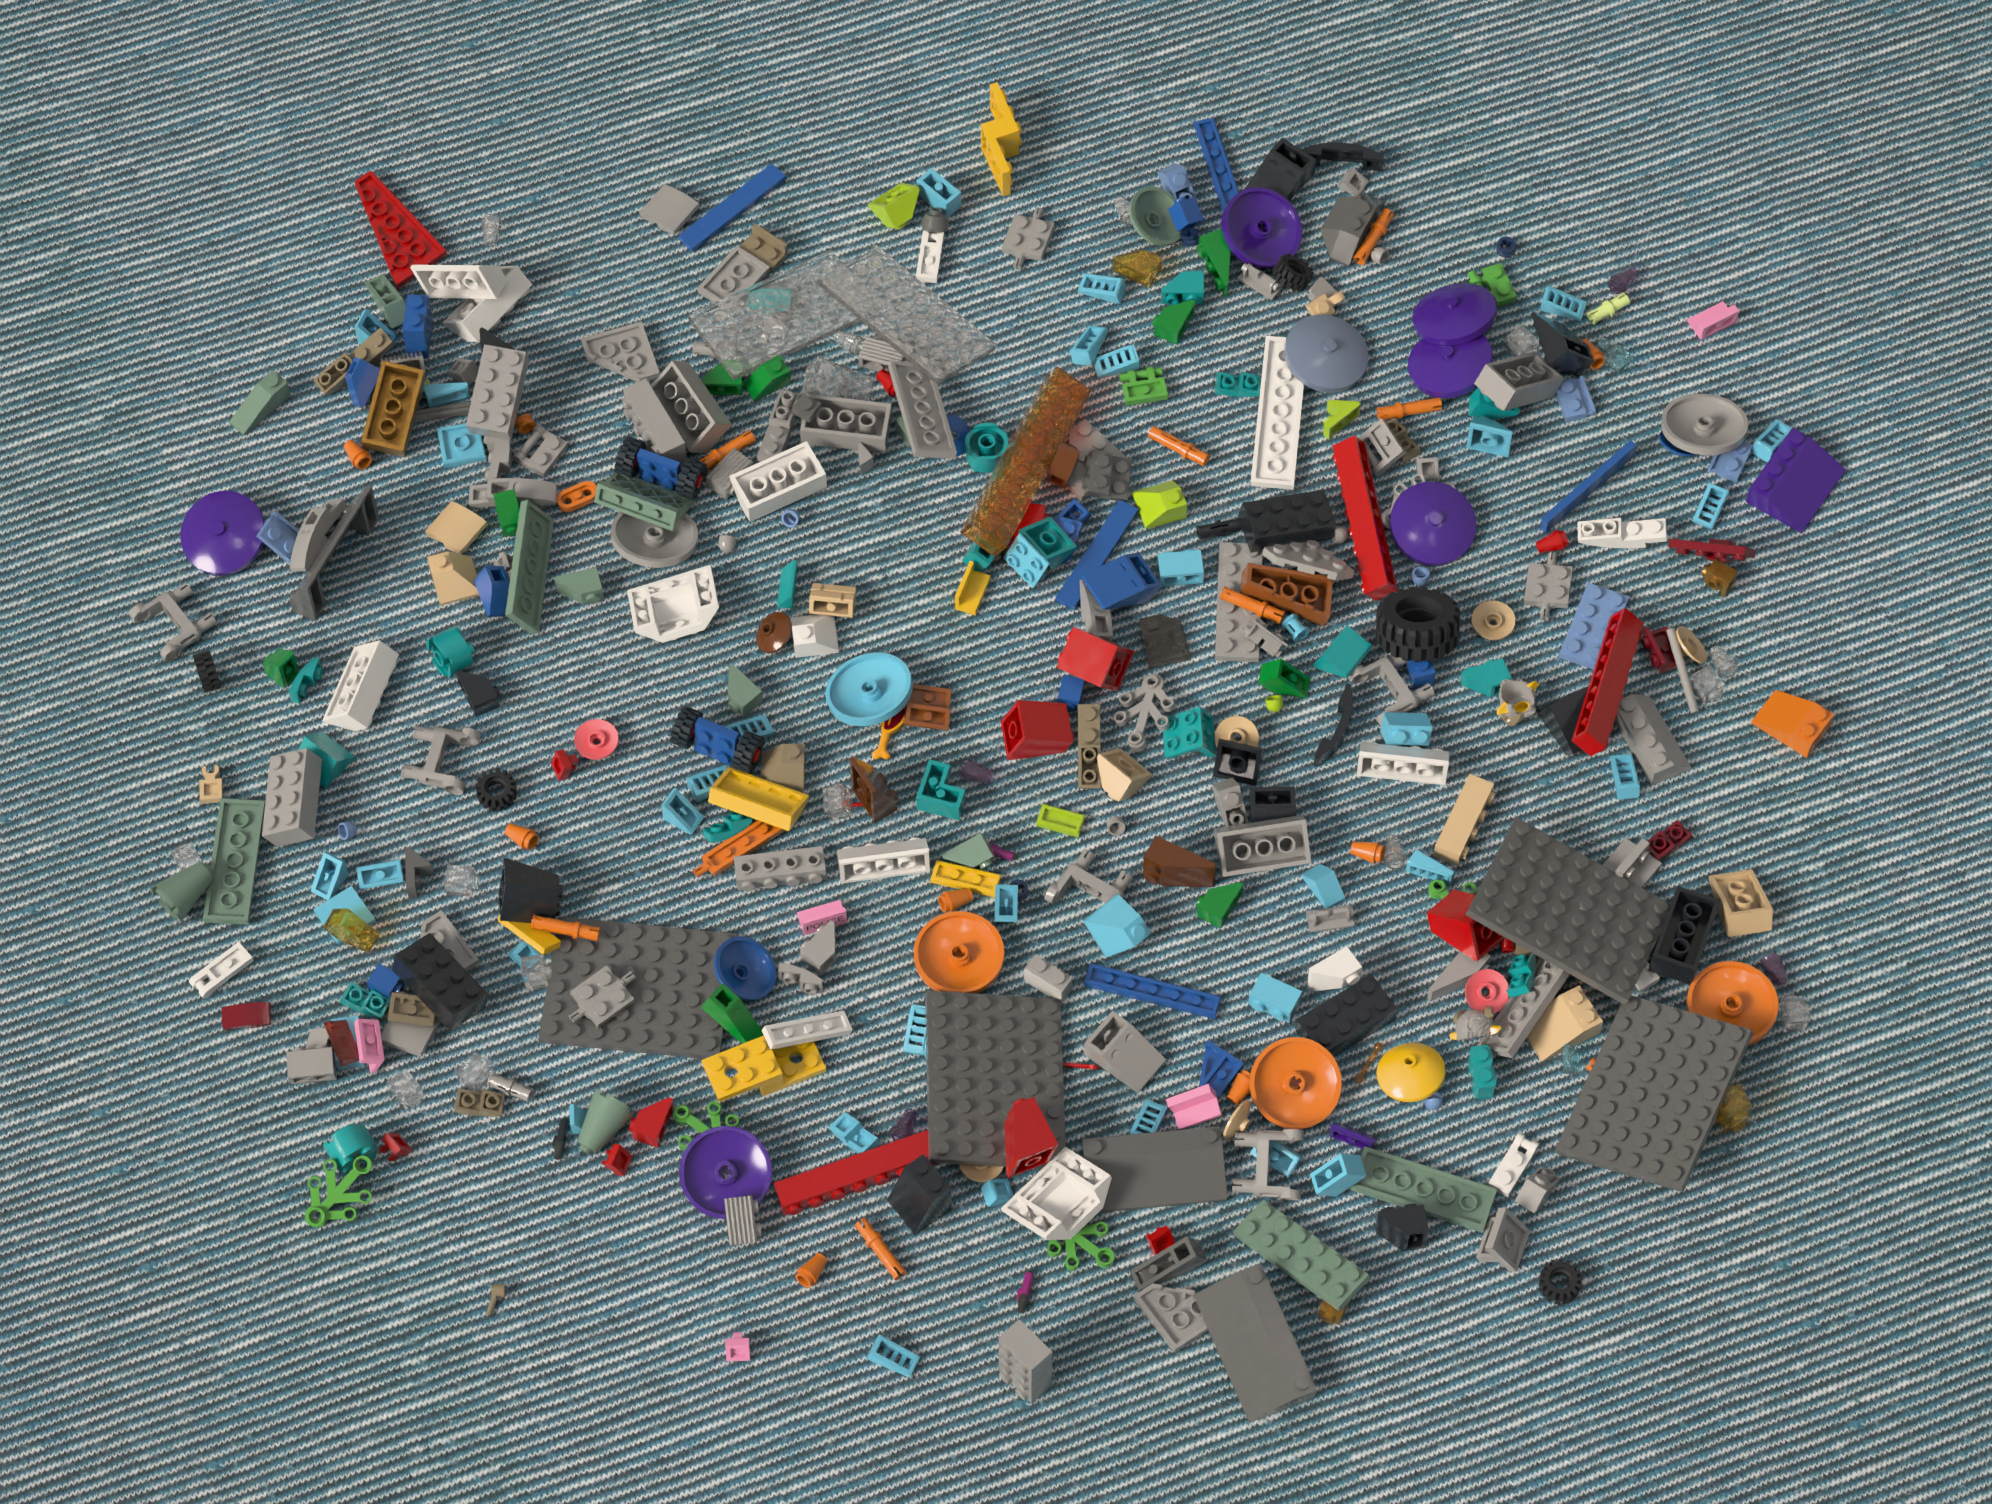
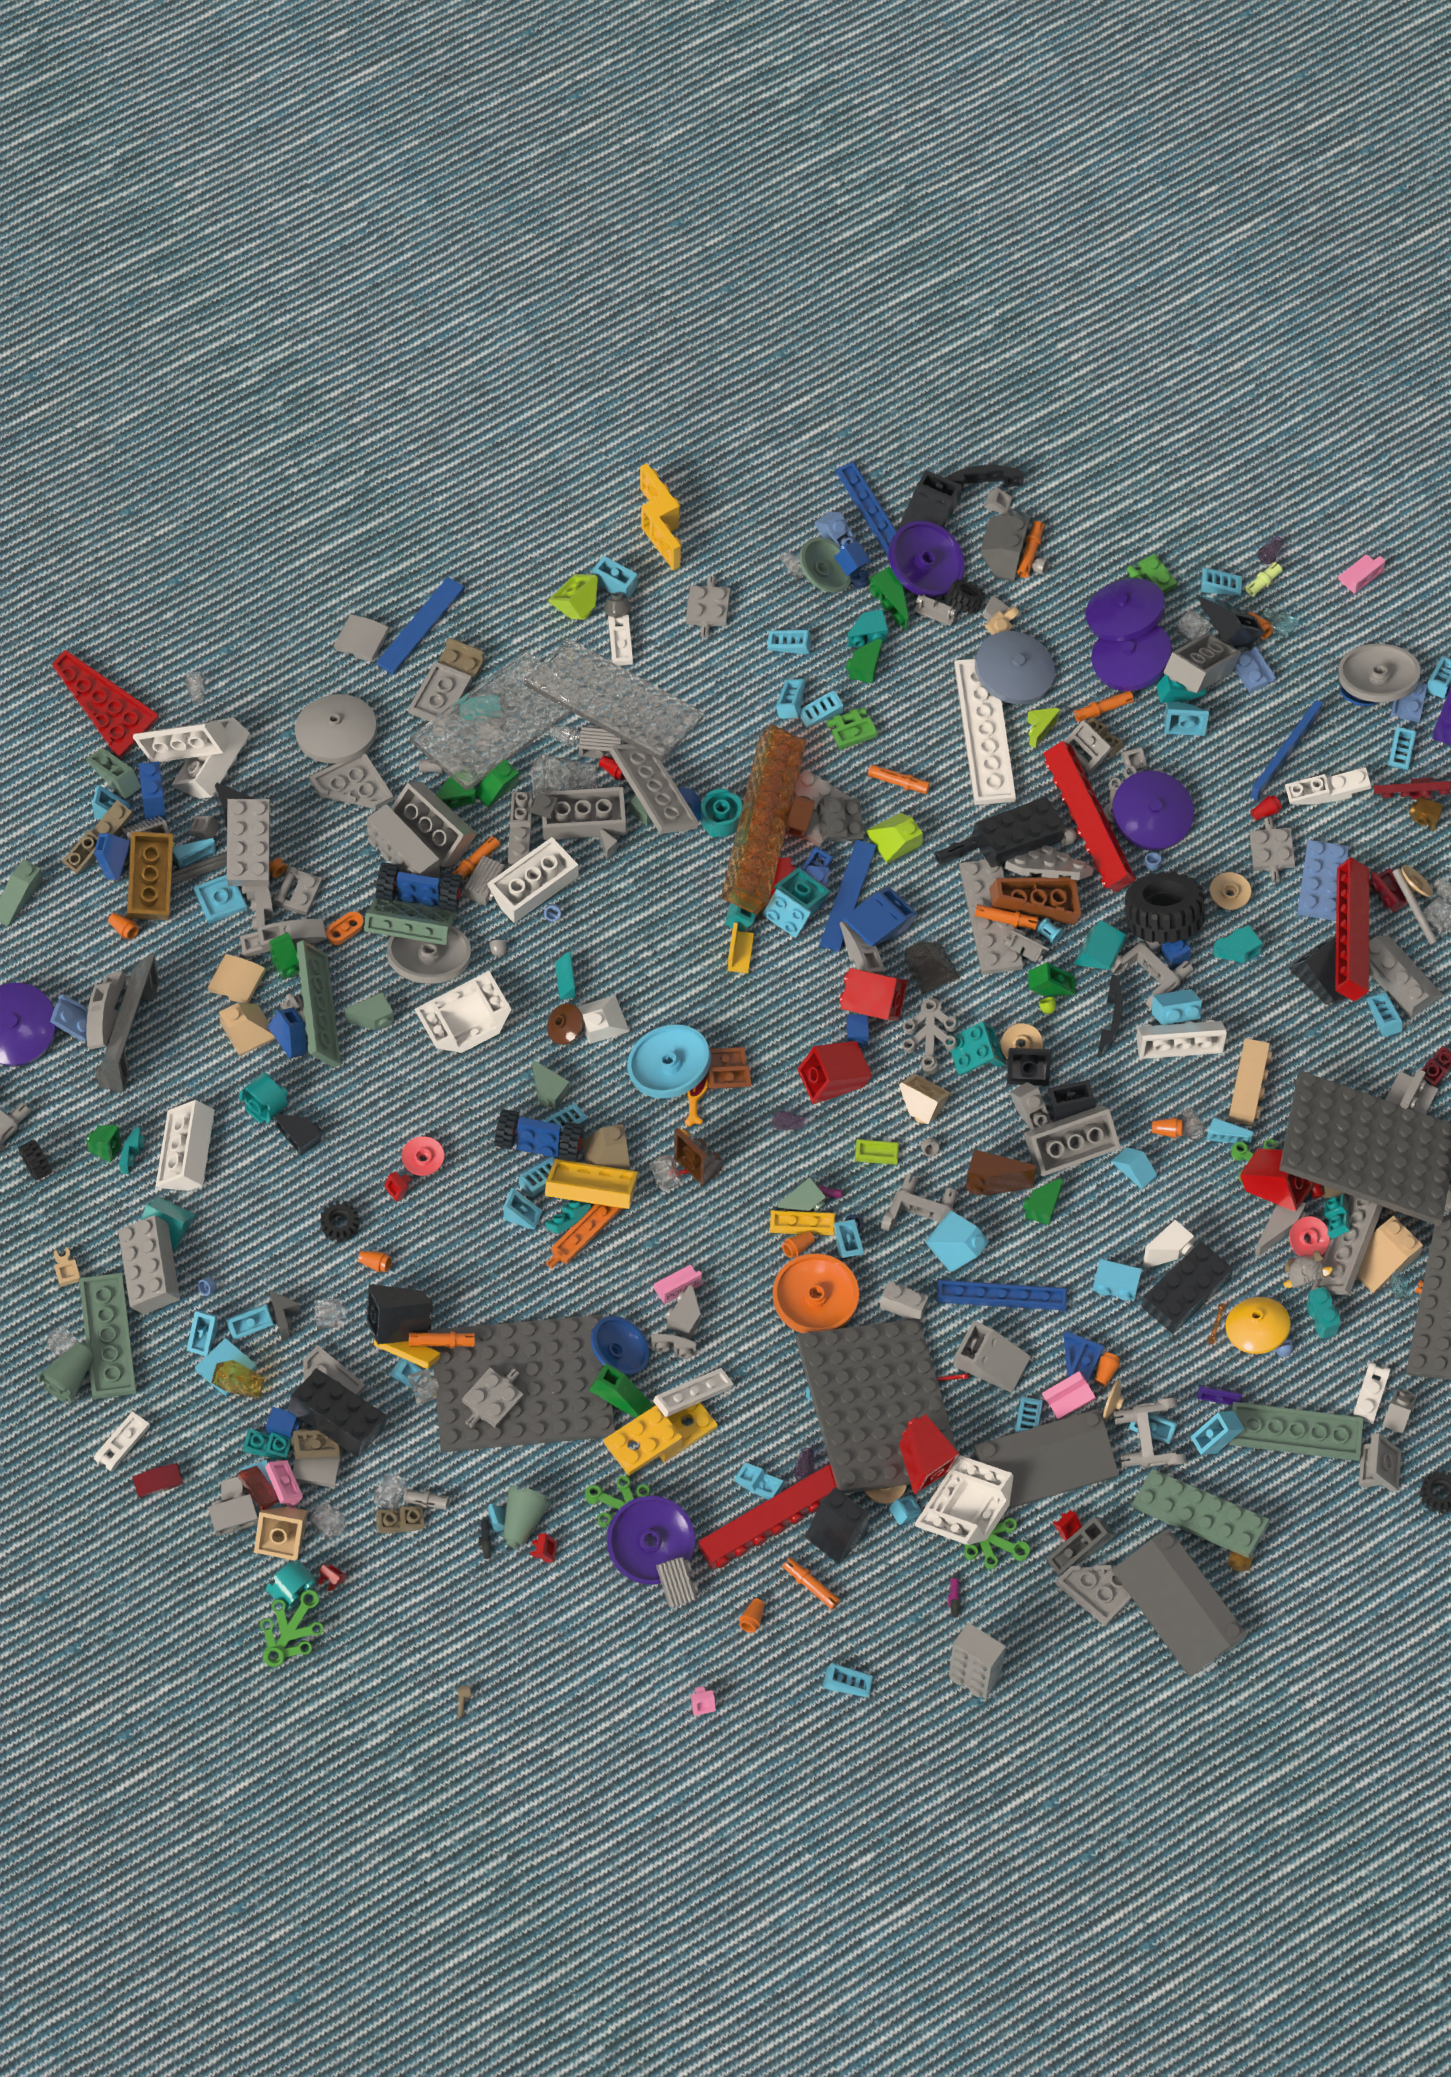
camera: 15 degrees left, 0 degrees up
light grey connector [401,725,481,795] -> none
red slope [629,1097,674,1148] -> none
light grey brick [734,846,827,891] -> none
tan brick [809,583,856,618] -> none
white slope [837,838,930,884] -> none
medium azure slope [903,1004,926,1056] -> none
teal brick [916,759,966,820] -> none
dark tan slope [1078,704,1101,789] -> none
clear yellow slope [1112,249,1162,288] -> none
medium azure brick [1157,549,1204,587] -> none
teal slope [1214,372,1262,397] -> none
orange dish [1249,1037,1342,1129] -> none
light grey hinge [1306,905,1354,932] -> none
black slope [1375,1204,1429,1251] -> none
dark blue bush [1496,236,1516,258] -> none
light grey hair [1497,679,1539,726] -> none
none -> tan slope [254,1507,308,1560]
none -> light grey dish [295,694,377,763]

